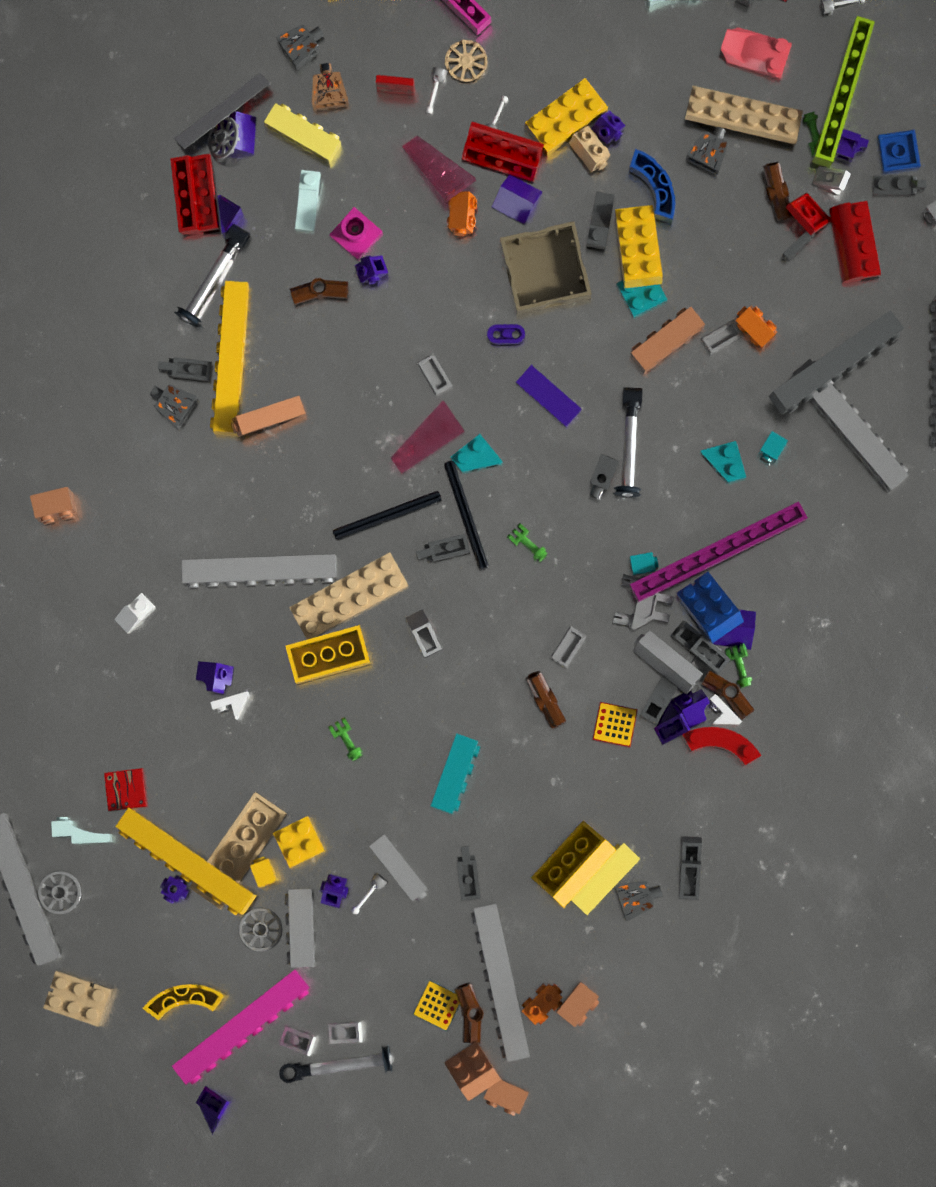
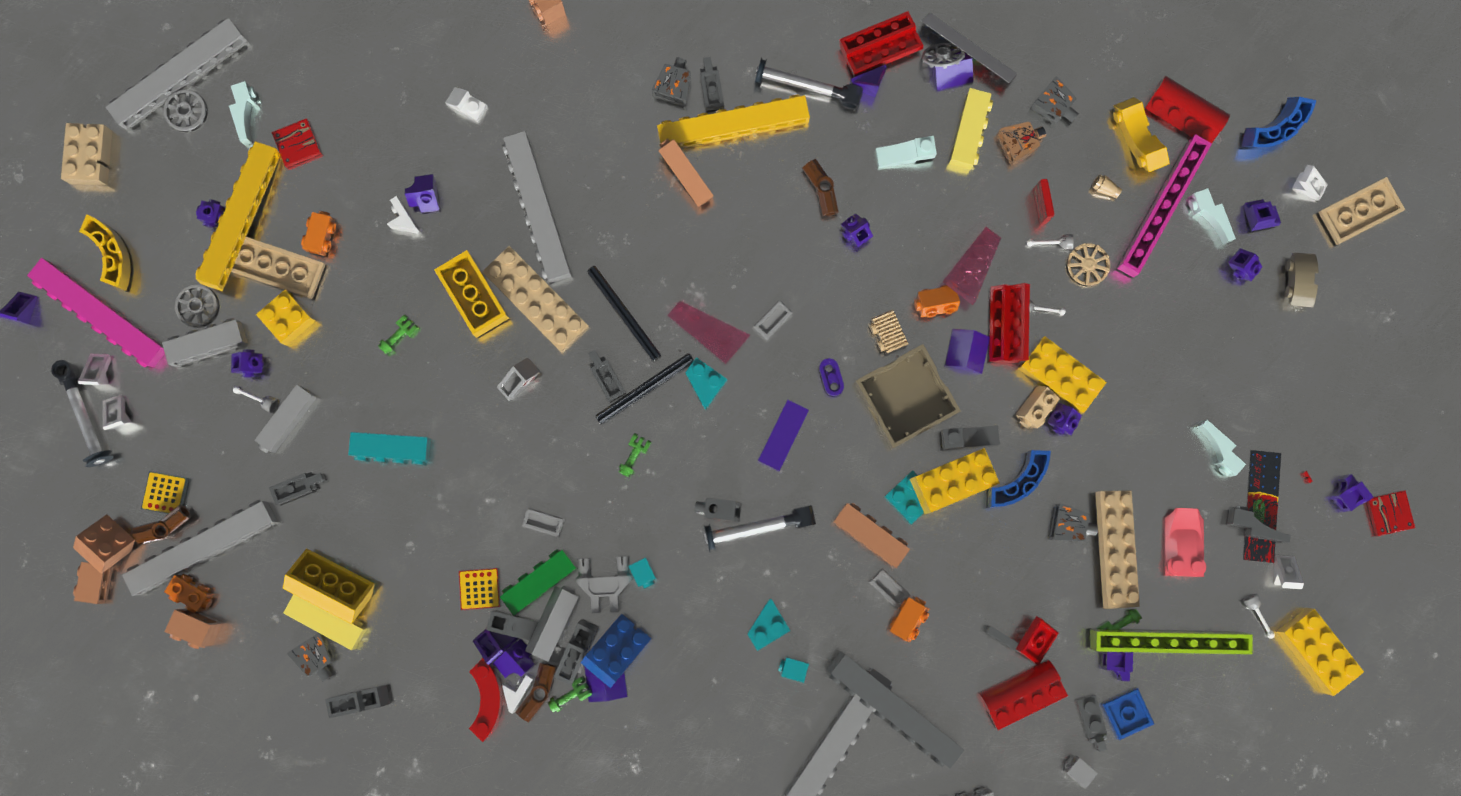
camera: 70 degrees right, 0 degrees up
yellow brick [250,856,279,888] -> none
dark pink plant [329,207,383,261] -> none
reddish brown piece [525,671,566,729] -> none
magenta plate [629,501,808,603] -> none
reddish brown piece [763,162,793,221] -> none
white slope [812,166,851,195] -> none
none -> orange brick [301,211,336,256]
none -> green brick [500,549,578,616]
none -> tan brick [869,310,908,355]
none -> tan cone [1092,174,1122,198]

